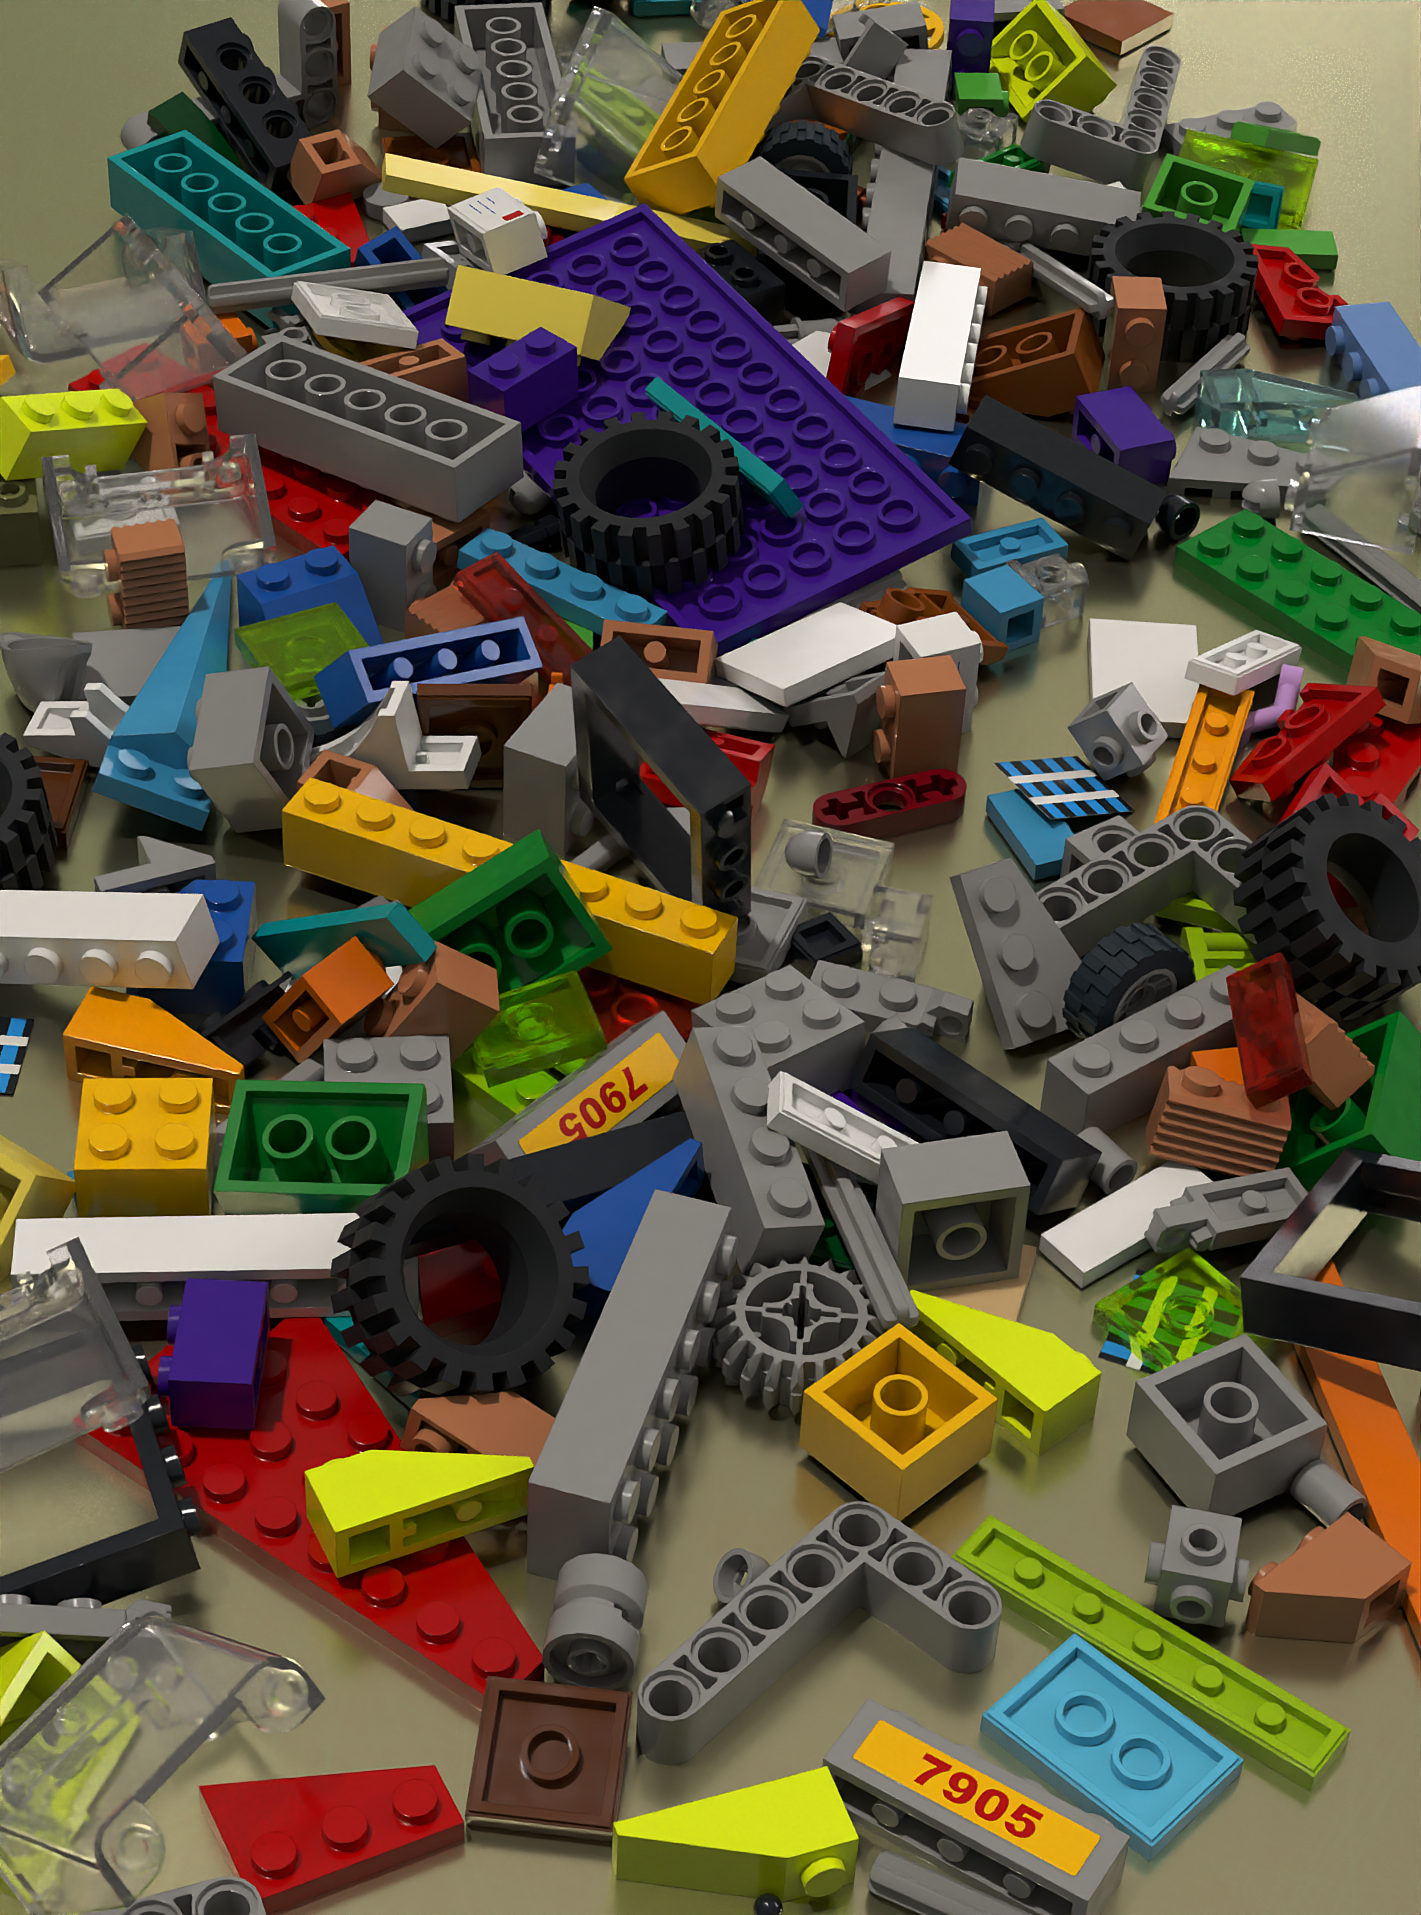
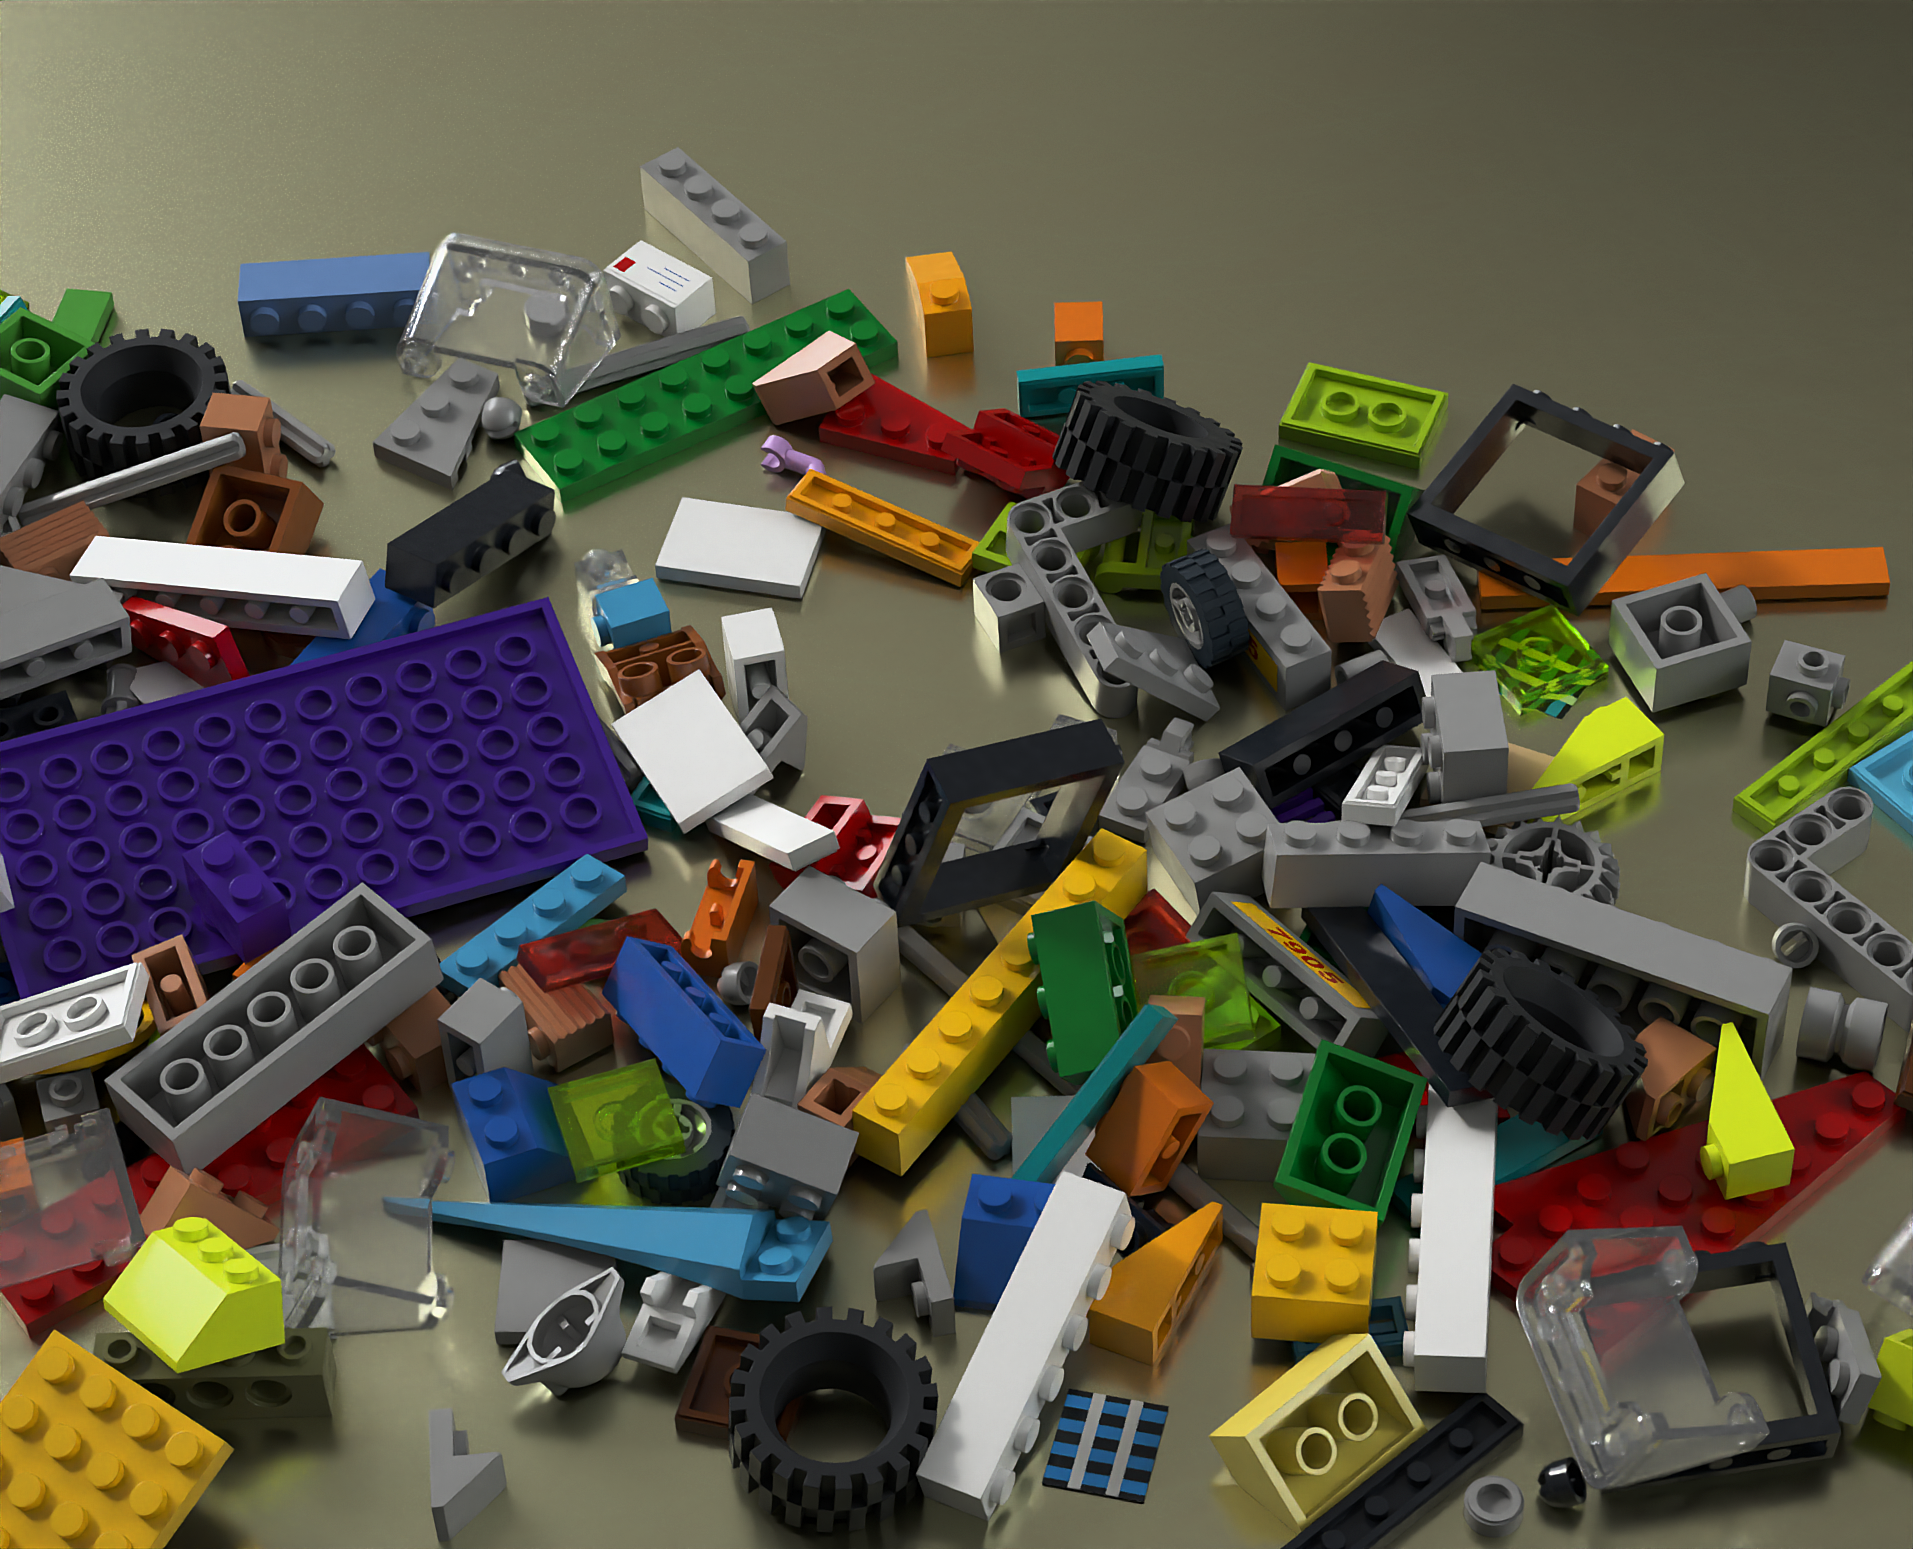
camera: 75 degrees left, 5 degrees up
nougat brick [102,518,190,629] -> none
dark purple brick [158,1278,270,1430] -> none
light yellow slope [445,265,631,366] -> none
black tyre [552,411,745,596] -> none
nougat brick [600,619,718,685] -> none
teal tile [645,377,804,518] -> none
yellow brick [799,1323,998,1521] -> none
dark red beam [811,769,967,847] -> none
nougat brick [872,655,966,779] -> none
dark azure plate [951,517,1069,578] -> none
dark azure tile [985,788,1074,880] -> none
sticker [993,756,1135,819] -> none
light grey brick [1067,682,1168,781] -> none
dark purple brick [1071,386,1176,484] -> none
white tile [1184,630,1302,696] -> none
clear light blue slope [1194,369,1359,443] -> none
red wing [1229,683,1386,803] -> none
nougat slope [1244,1512,1412,1643] -> none
red wing [1251,244,1348,340] -> none

